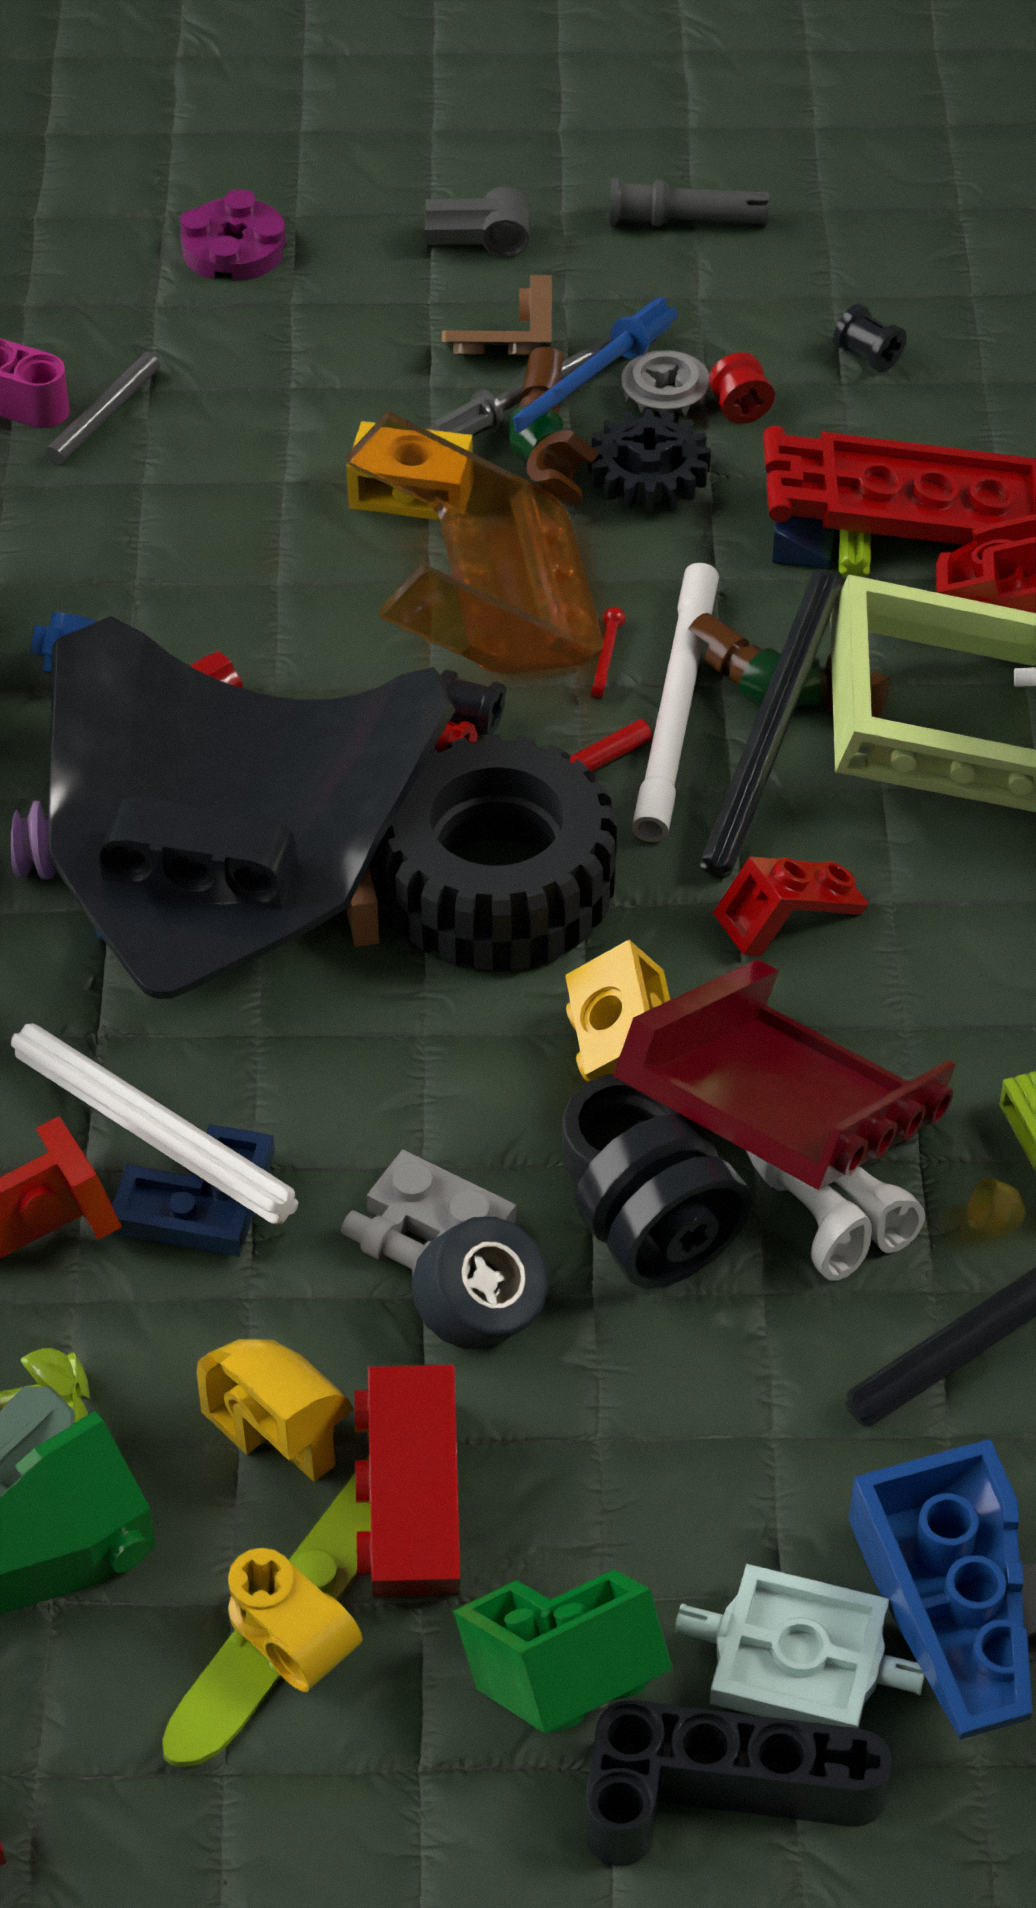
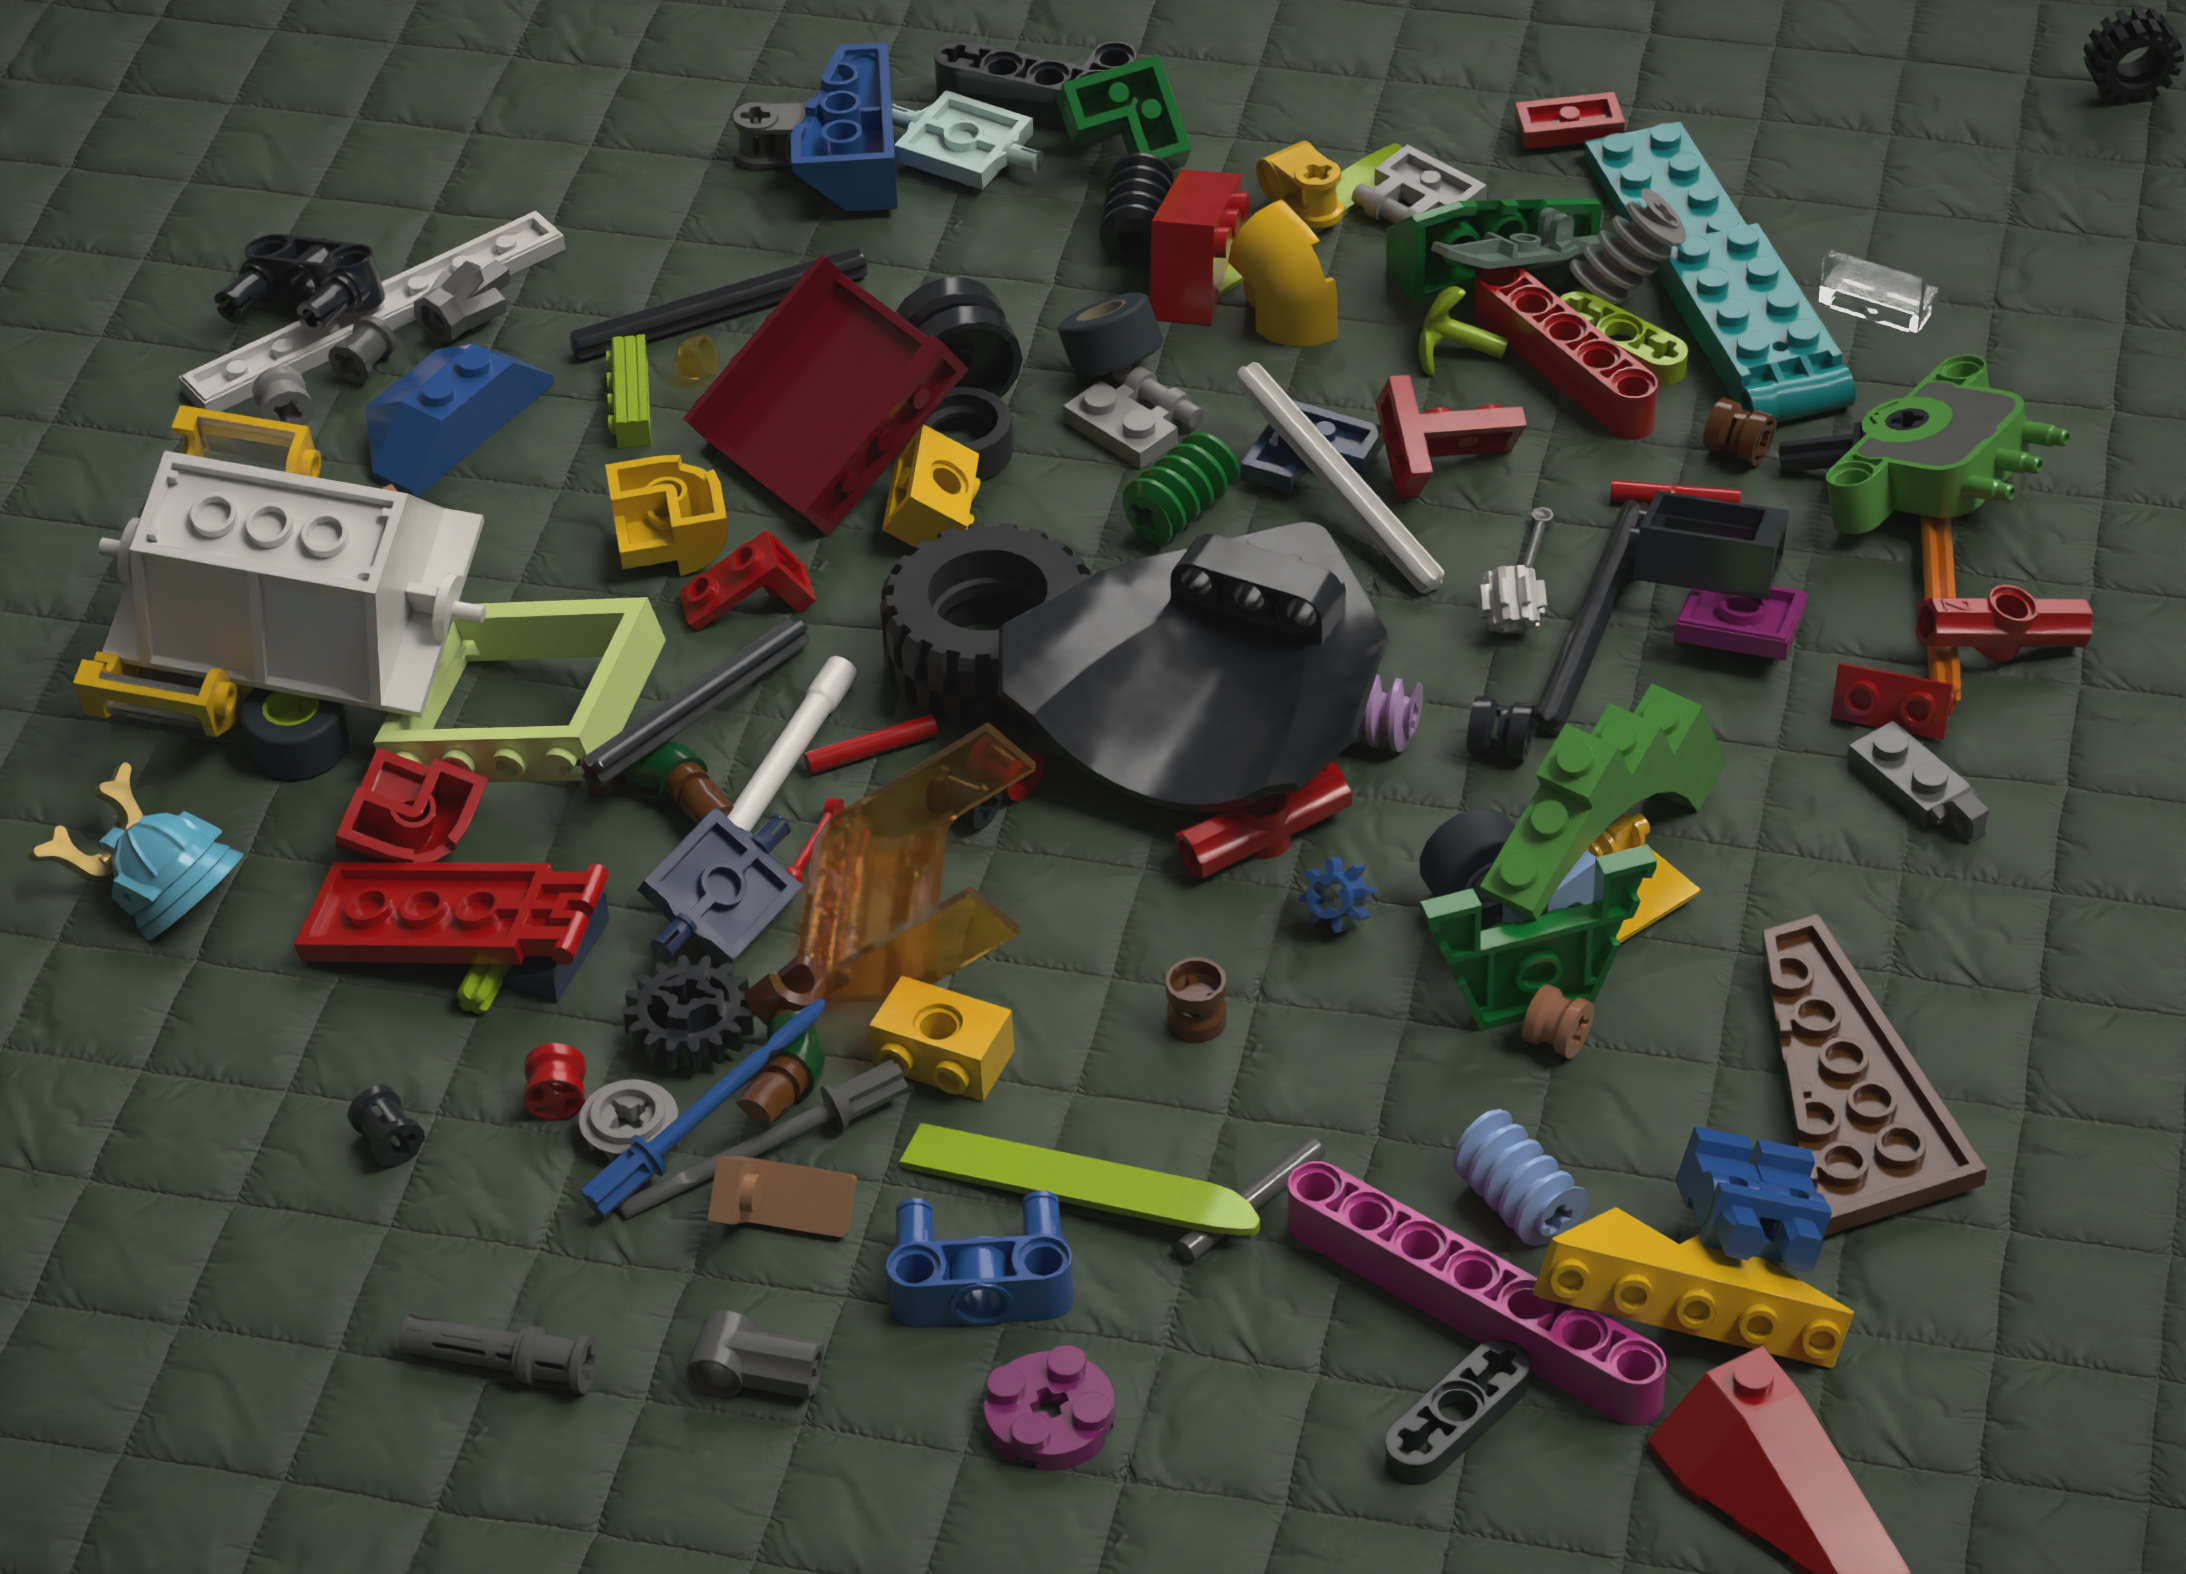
camera: 165 degrees left, 5 degrees down
none -> yellow brick [605,455,728,576]
none -> dark blue plate [637,807,803,965]
none -> blue piece [886,1191,1075,1328]
none -> lime piece [899,1123,1260,1235]
none -> black piece [1100,153,1174,265]
none -> green piece [1122,432,1239,546]
none -> reddish brown wheel [1166,957,1227,1043]
none -> light grey plate [1351,144,1487,224]

